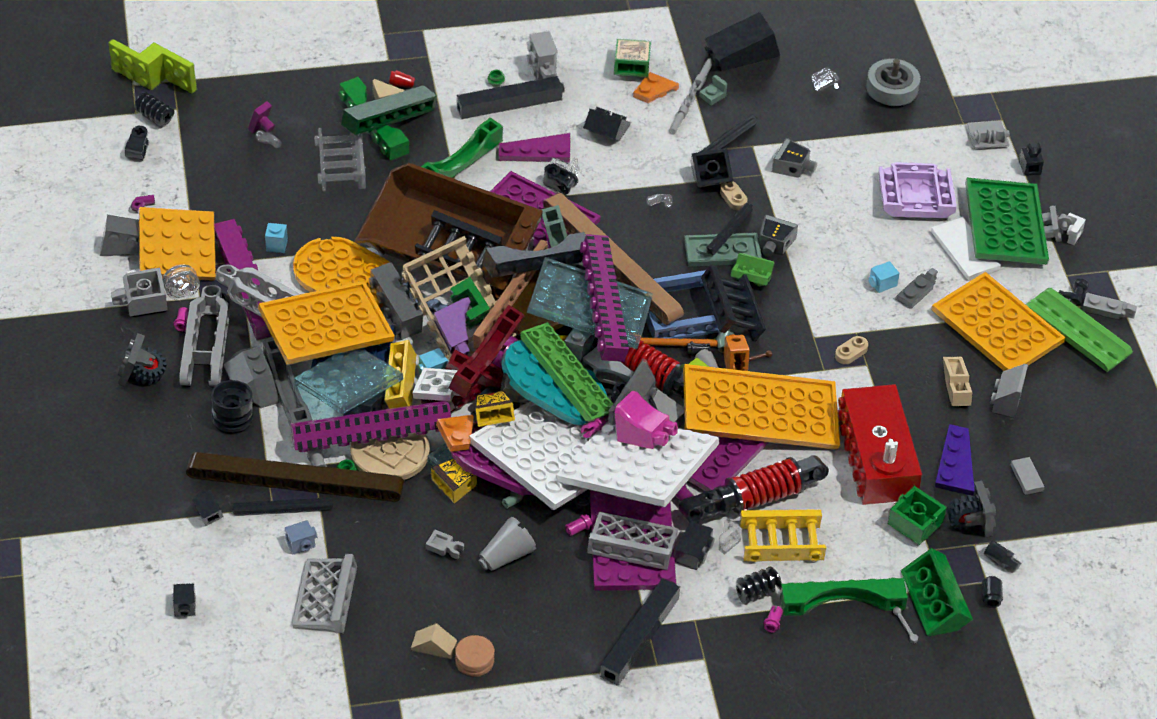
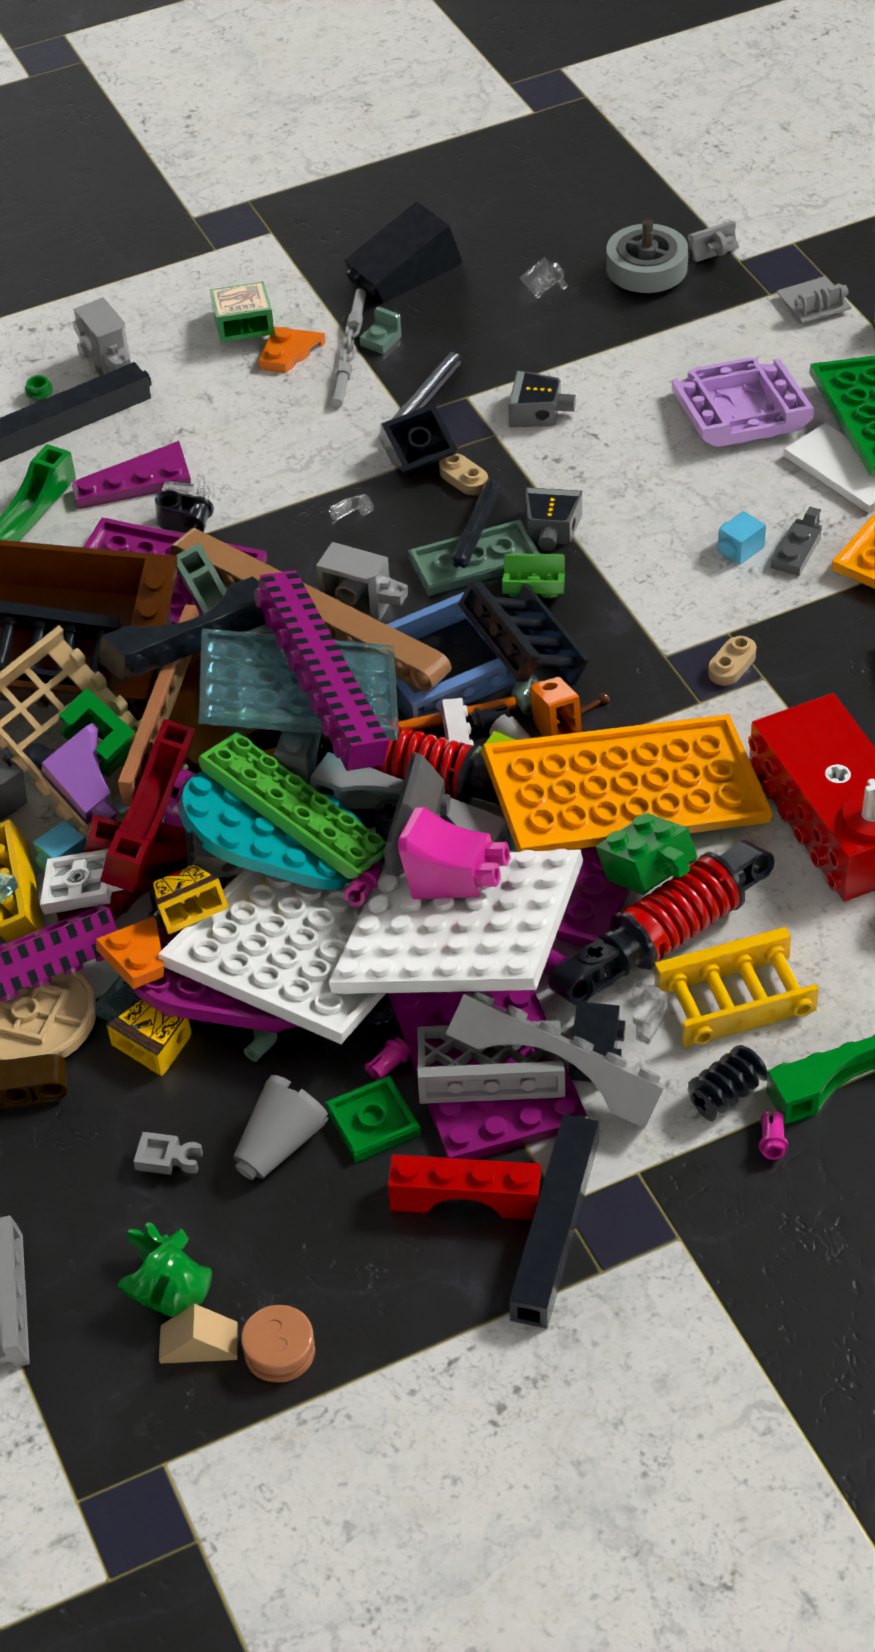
camera: 10 degrees left, 0 degrees up
black slope [583,106,631,141] -> none
none -> green piece [117,1222,213,1317]
none -> light grey hinge [316,542,408,621]
none -> green tile [324,1075,421,1163]
none -> red arch [388,1154,542,1220]
none -> white piece [441,698,474,745]
none -> light grey arch [446,991,665,1129]
none -> green hinge [595,813,698,895]
none -> light grey hips [687,221,739,262]

